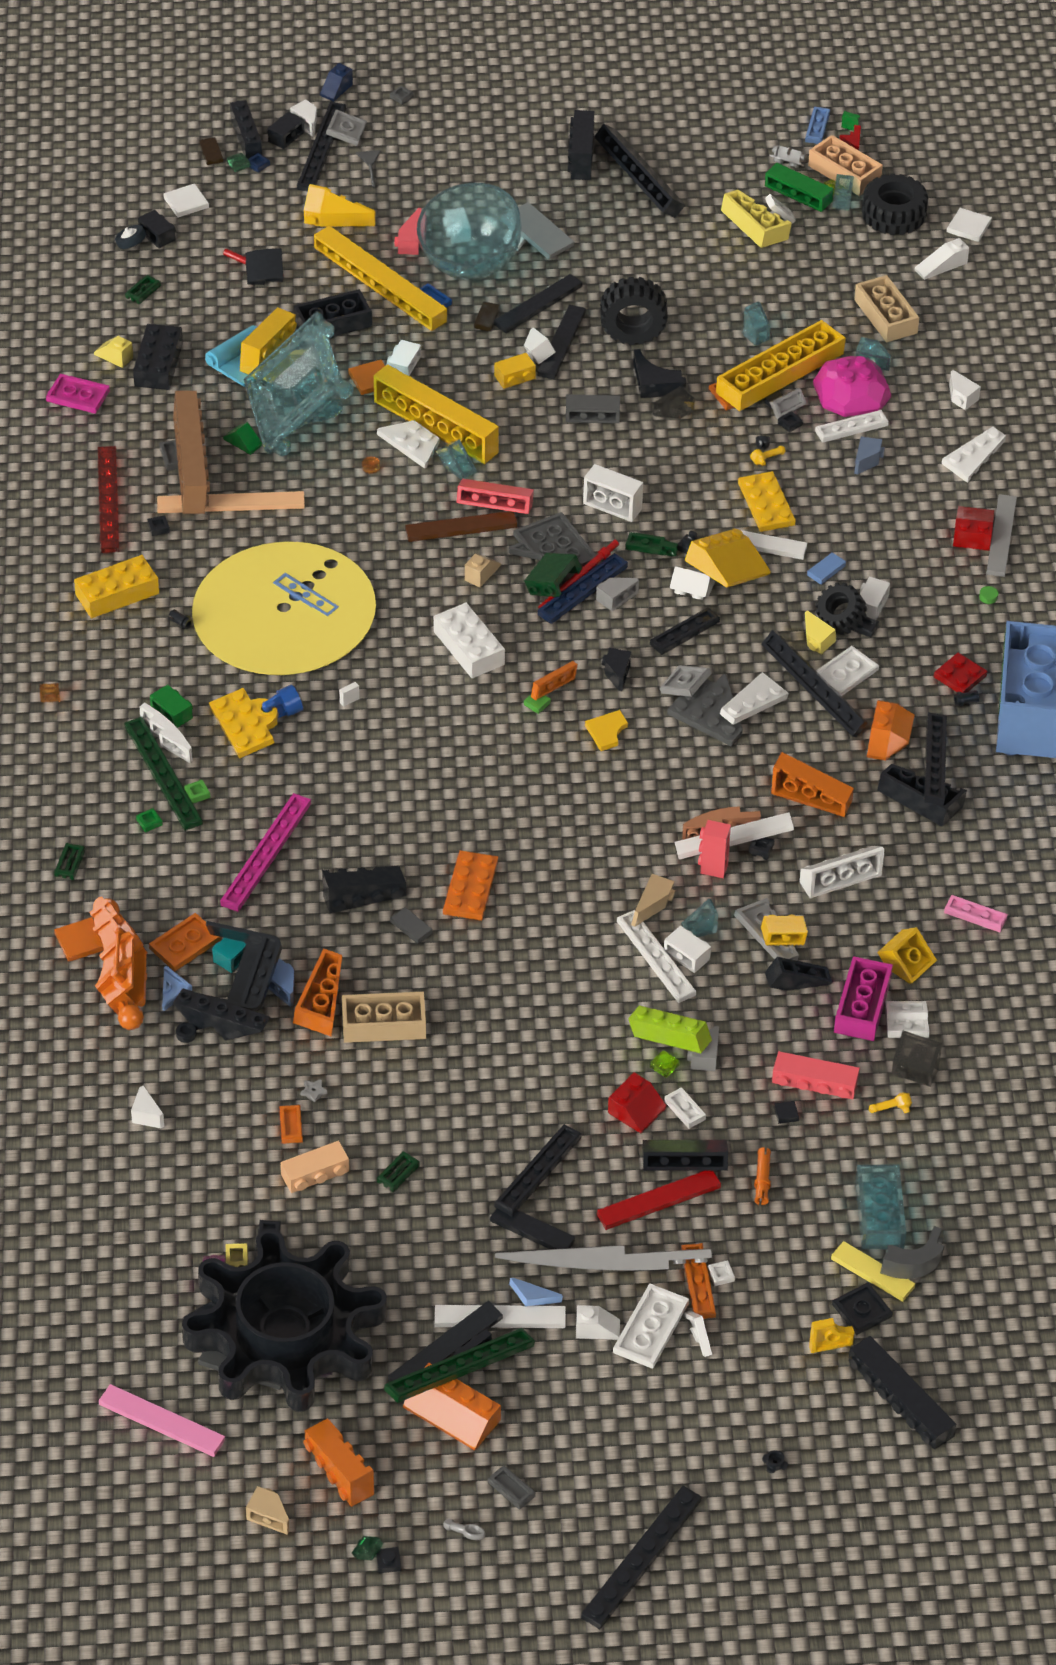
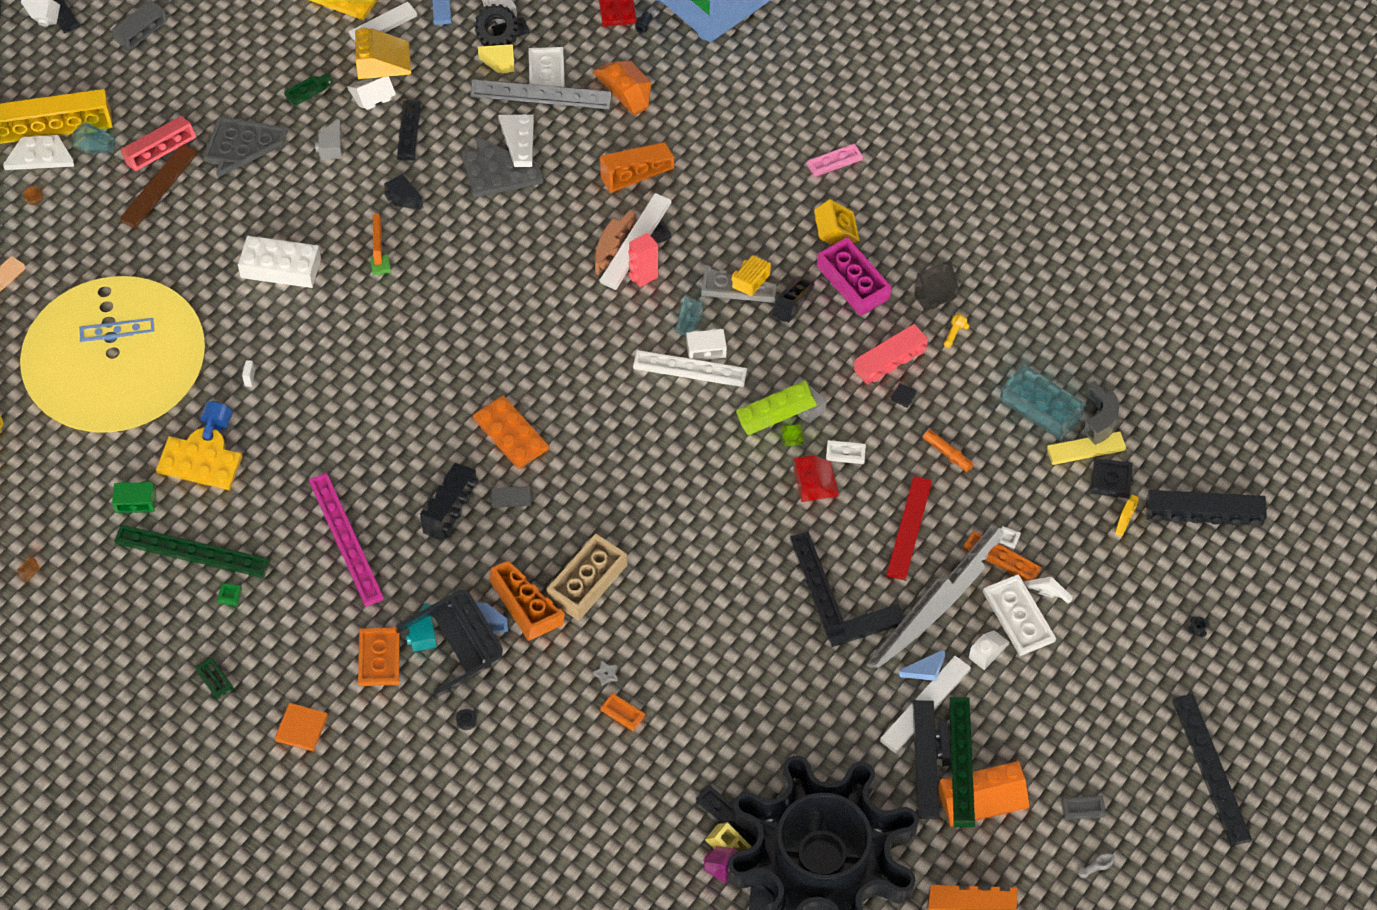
camera: 50 degrees left, 10 degrees up
orange piece [89,896,148,1030] -> none
white slope [131,1086,164,1128] -> none
white slope [140,702,192,763] -> none
light blue tile [162,966,192,1011] -> none
black pin [168,609,193,629] -> none
black slope [173,988,271,1041] -> none
bright green plate [184,780,210,804] -> none
light nougat brick [280,1140,349,1193] -> none
dark green tile [377,1151,420,1192] -> none
tan slope [465,554,501,588] -> none
yellow brick [494,353,536,389] -> none
dark green panel [524,553,582,597] -> none
red bar [538,539,619,608] -> none
dark blue plate [538,553,628,624] -> none
white brick [583,464,643,522] -> none
yellow tile [585,710,628,751] -> none
tan slope [631,874,676,927] -> none
black brick [642,1140,728,1171] -> none
light grey tile [659,665,712,697] -> none
black tile [678,531,698,554] -> none
white slope [800,846,884,898] -> none
black wedge [877,764,967,827] -> none
white slope [885,1001,929,1038] -> none
black plate [924,712,947,806] -> none

